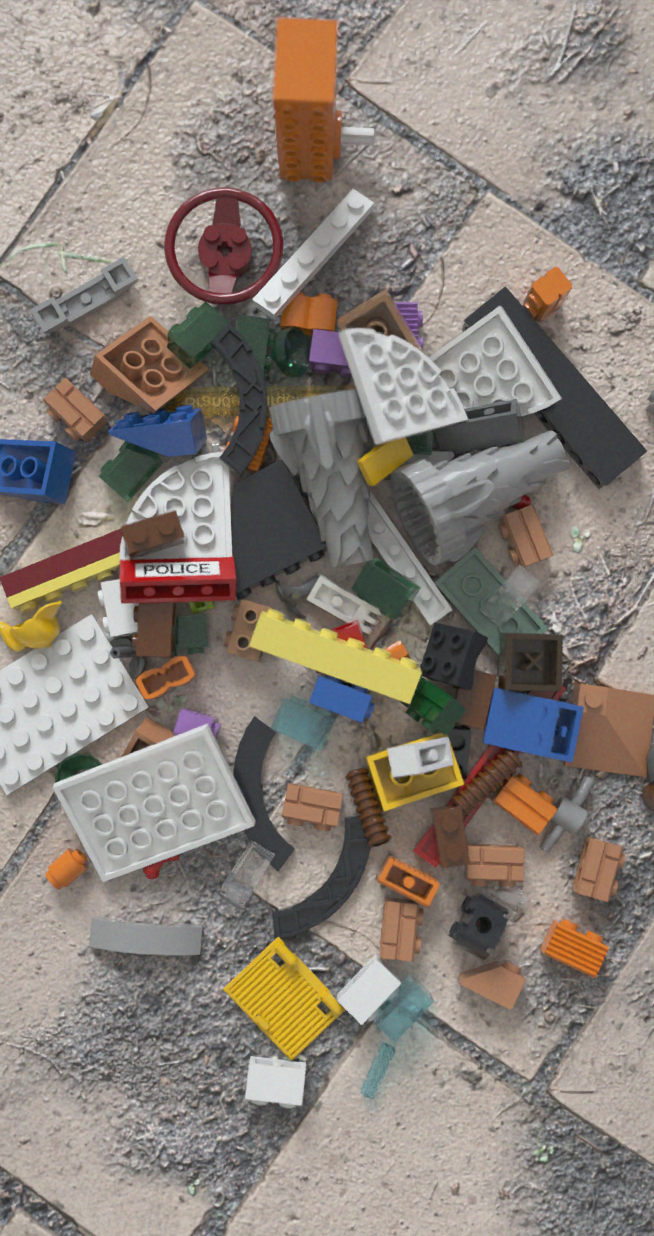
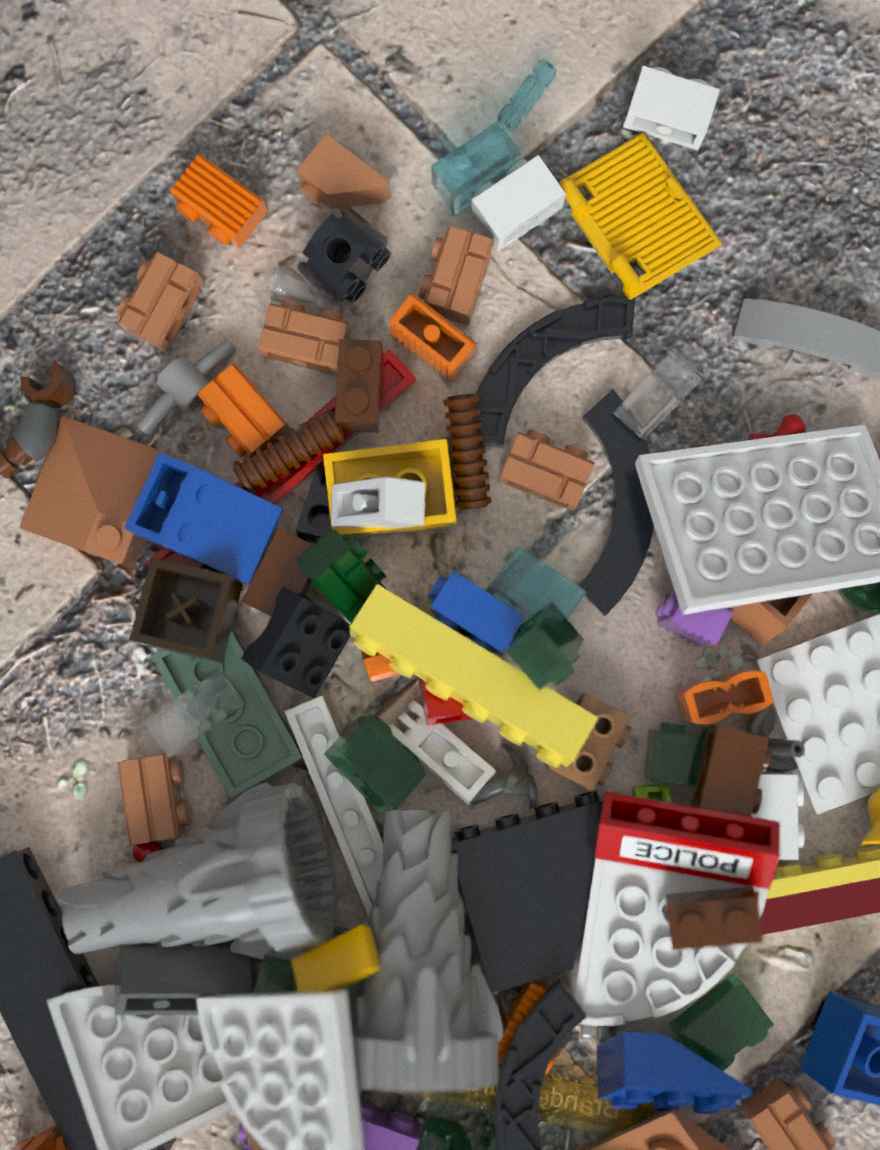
camera: 165 degrees left, 0 degrees up
none -> clear green brick [505,601,583,690]

